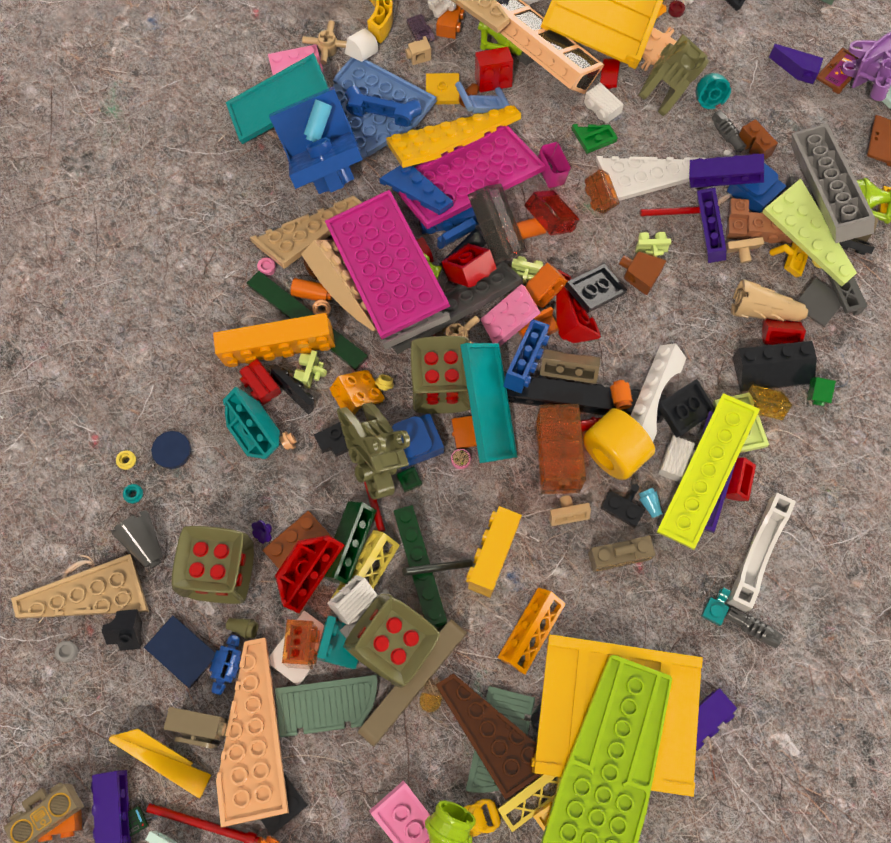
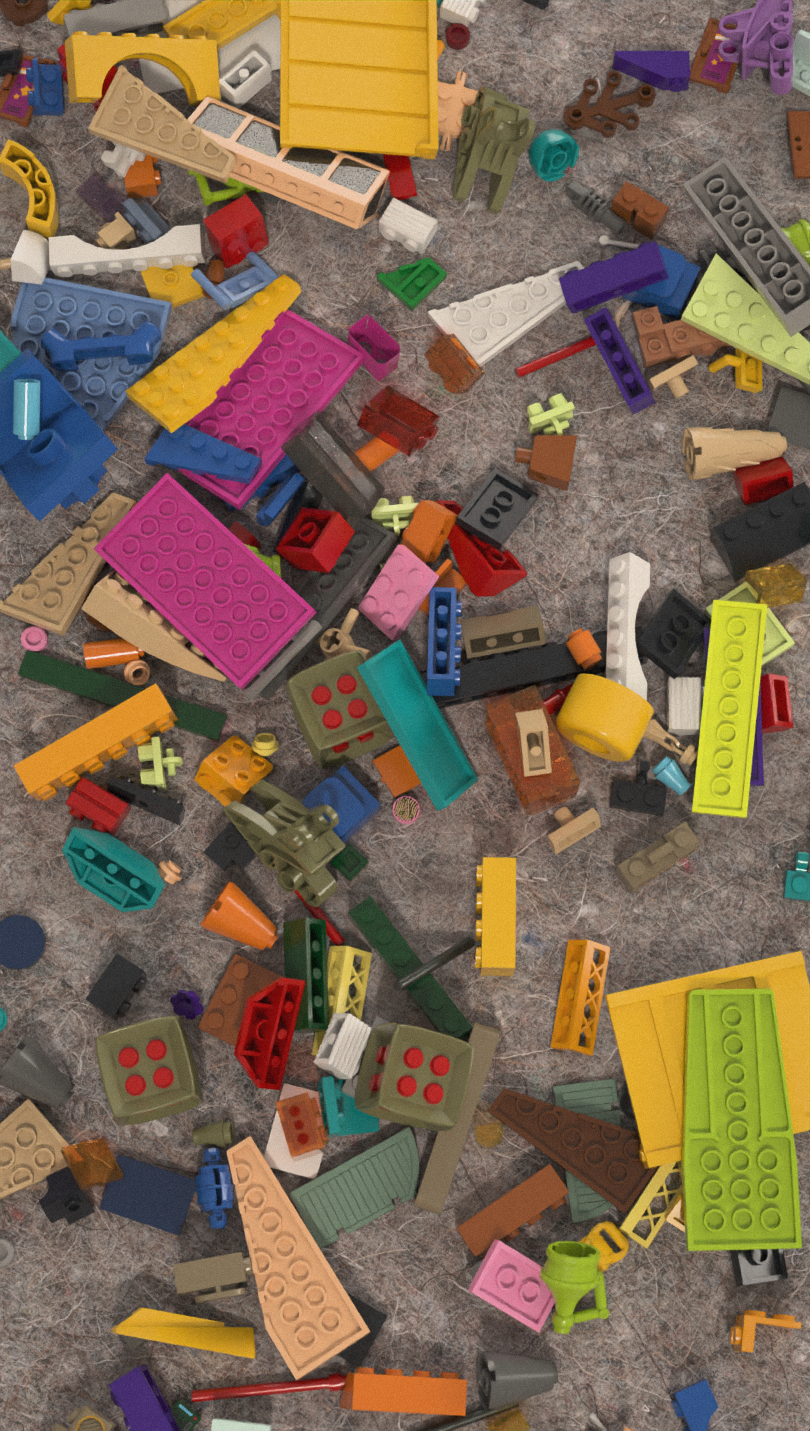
camera: 20 degrees left, 5 degrees up
none -> white arch [49,224,205,278]
none -> clear orange piece [61,1138,124,1190]
none -> black brick [86,953,147,1021]
none -> sand blue bracket [123,197,171,244]
none -> orange cone [200,881,279,950]
none -> dark orange brick [456,1164,569,1259]
none -> tan slope [515,709,552,777]
none -> reddish brown plant [564,71,656,138]
none -> tan piece [643,719,698,766]

